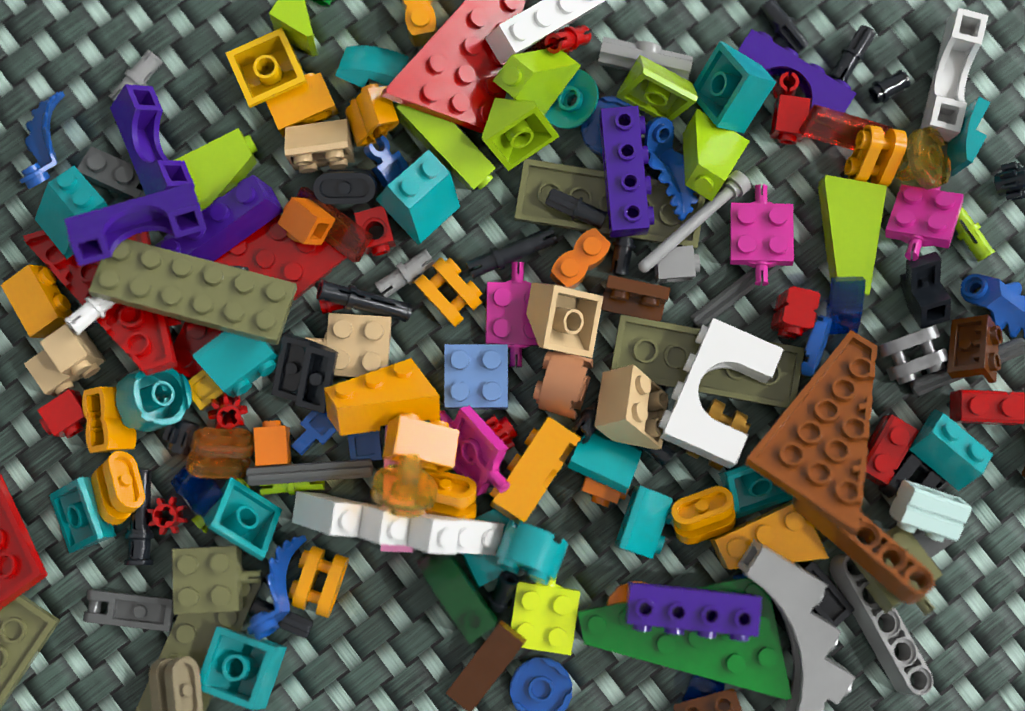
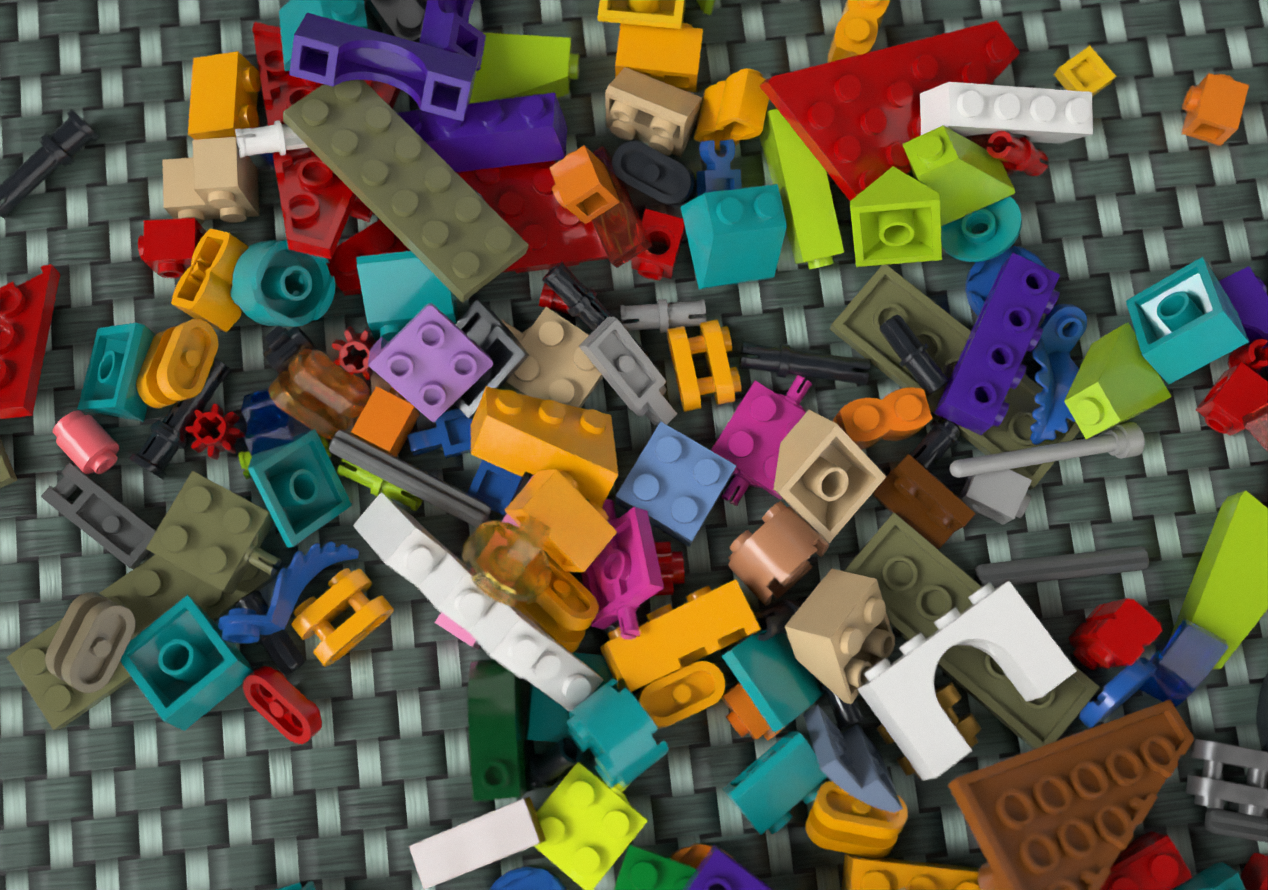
camera: 30 degrees right, 5 degrees down
yellow plate [188,369,223,411] -> none
teal slope [335,46,409,88] -> none
light grey piece [598,37,693,80] -> none
lime slope [616,55,698,121] -> none
teal slope [718,464,793,519] -> none
dark pink plate [730,184,794,286] -> none
none -> coral brick [53,410,119,474]
none -> red plate [243,666,322,744]
none -> medium lavender bracket [368,303,493,423]
none -> light grey hinge [579,317,677,425]
none -> light orange brick [634,661,725,729]
none -> sand blue slope [803,705,902,813]

